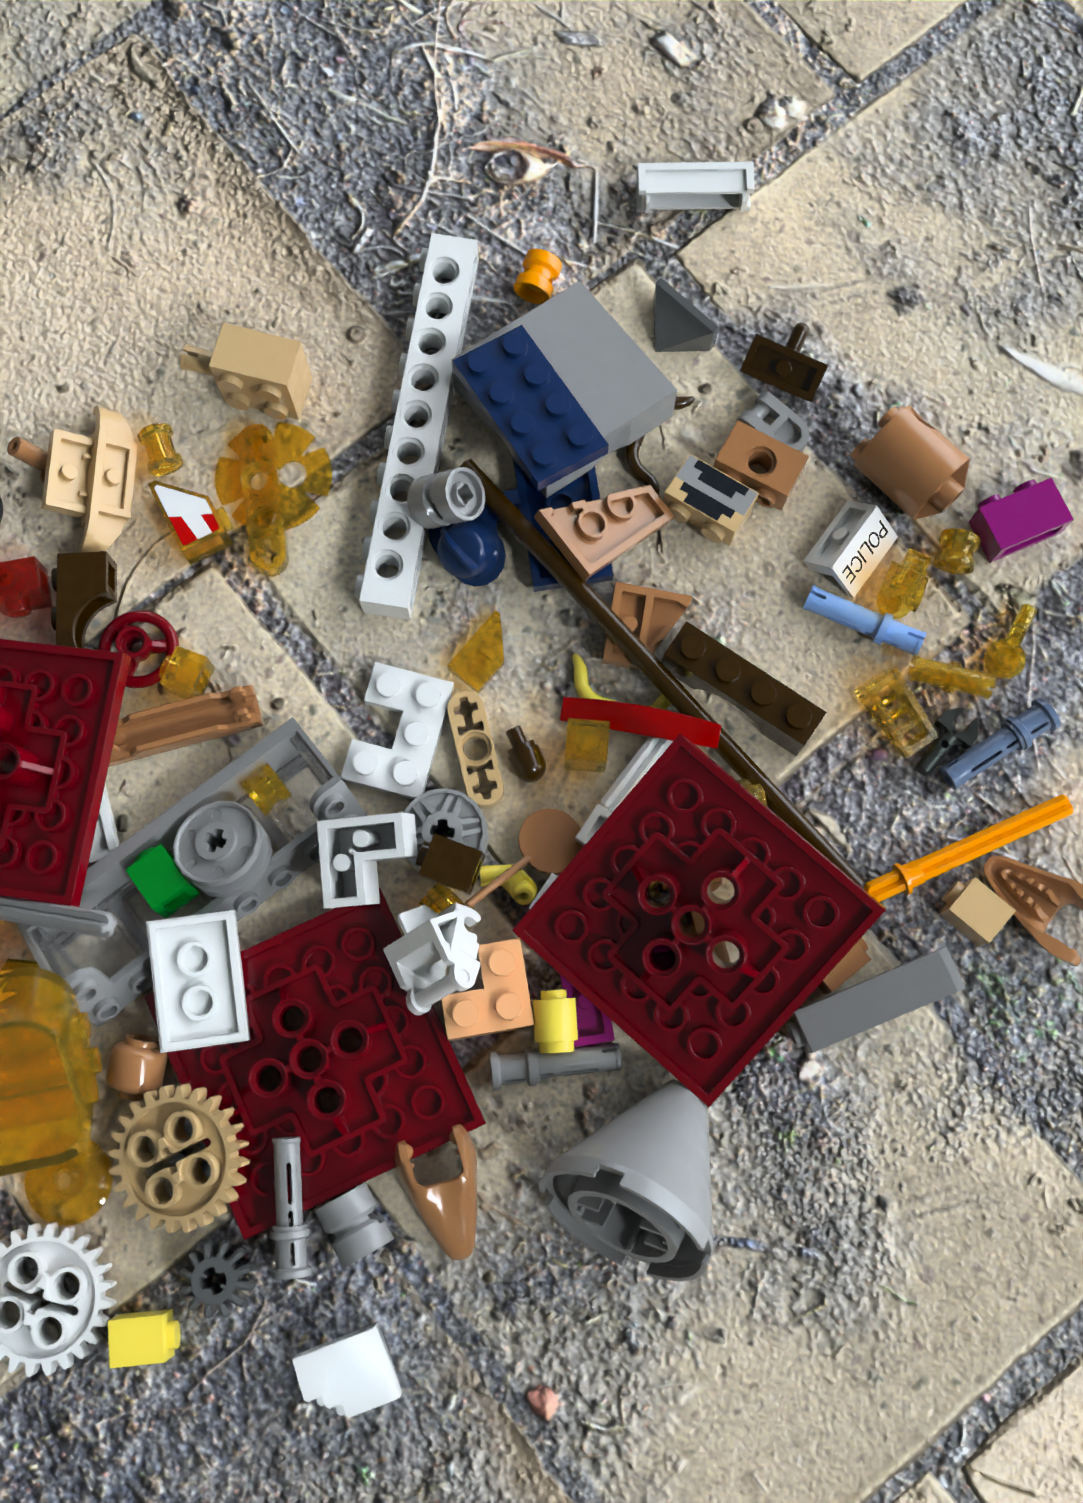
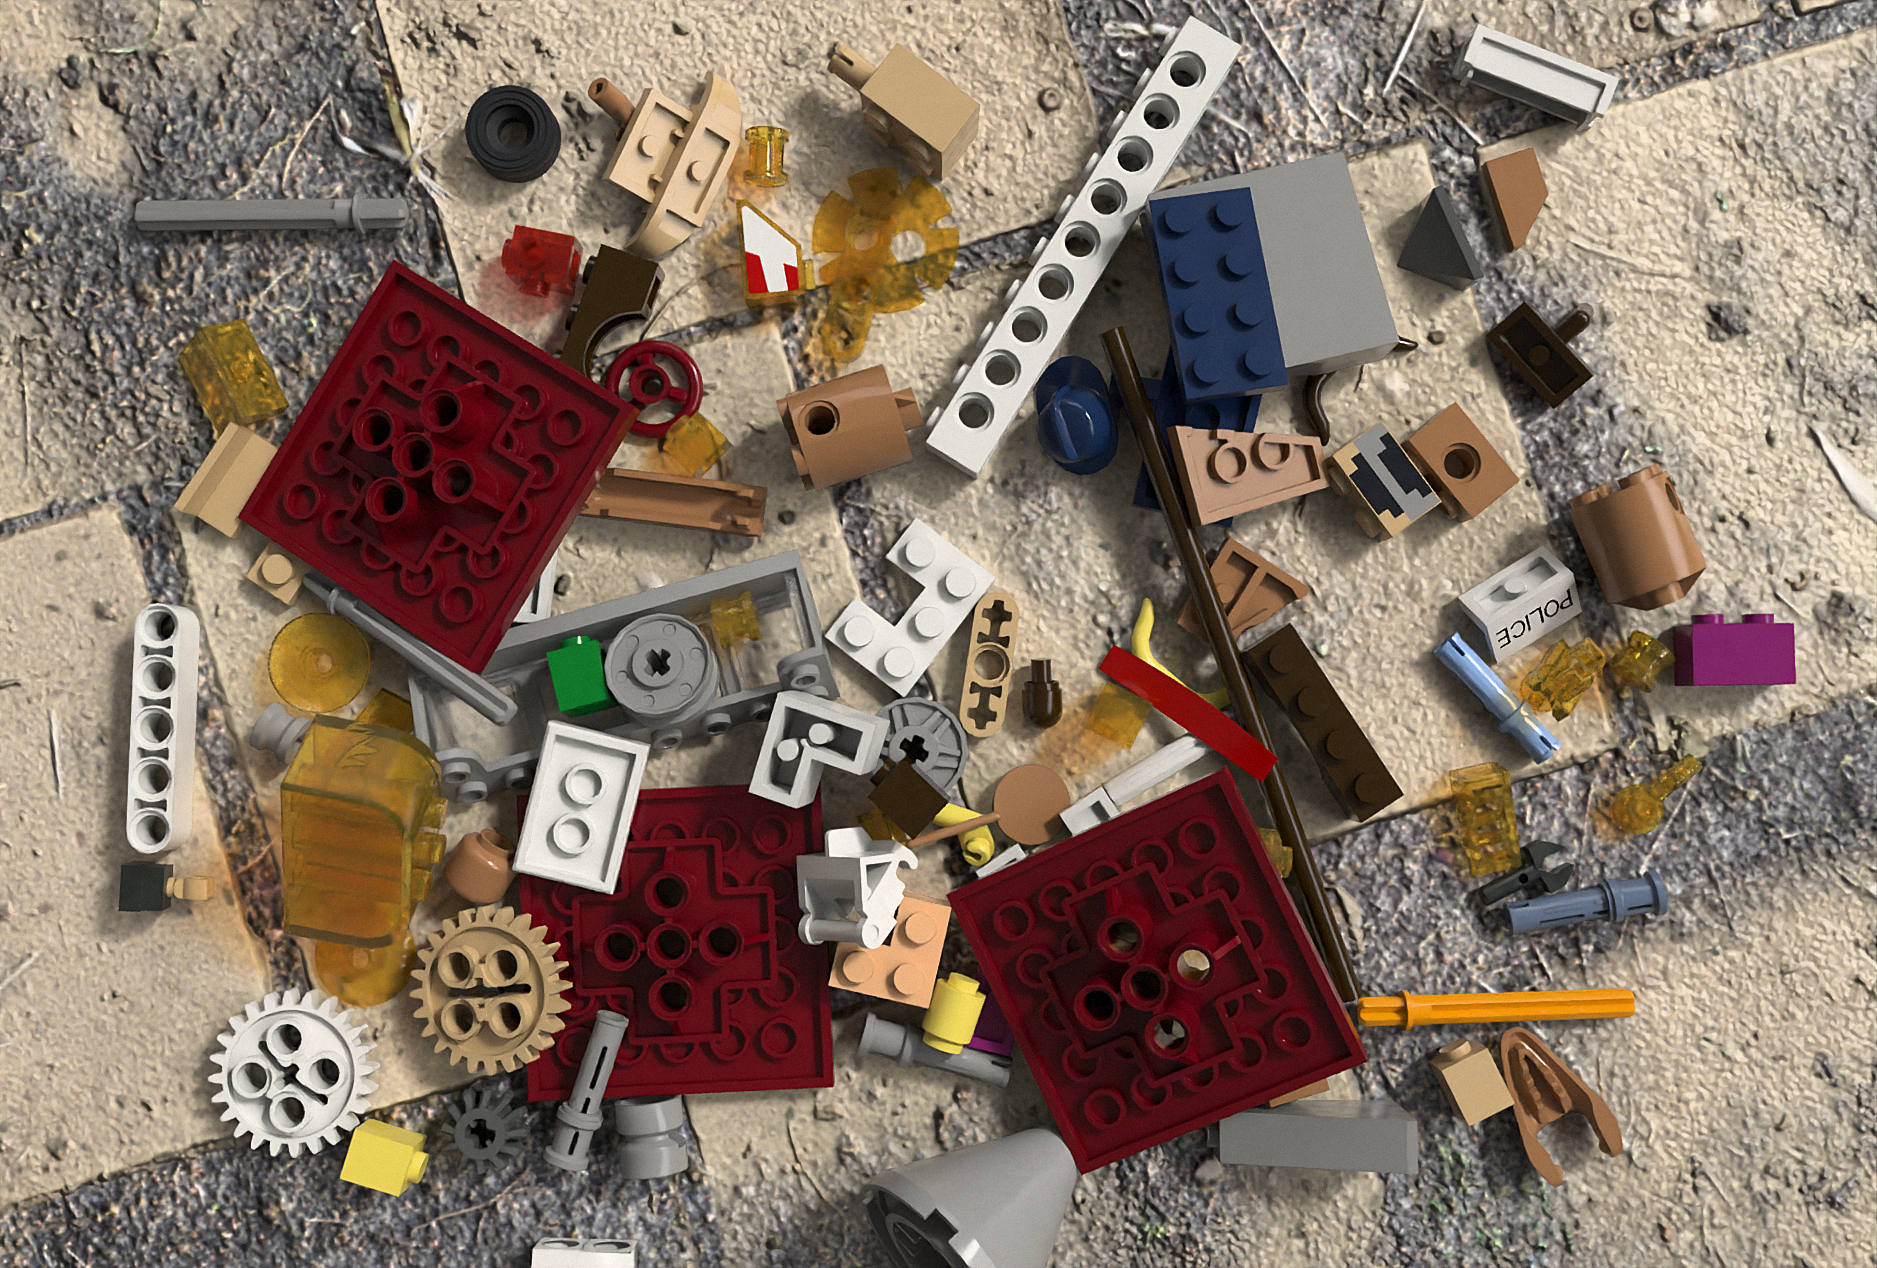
camera: 25 degrees right, 10 degrees up
medium nougat animal [395,1124,477,1260] -> none
light grey wheel [407,467,485,529] -> none
clear yellow tile [447,610,505,694] -> none
light orange wheel [513,248,562,305] -> none
light grey plate [737,391,810,452] -> none
clear yellow pin [907,655,996,699] -> none
none -> medium nougat cylinder [776,364,923,491]
none -> medium nougat tile [1481,147,1549,253]

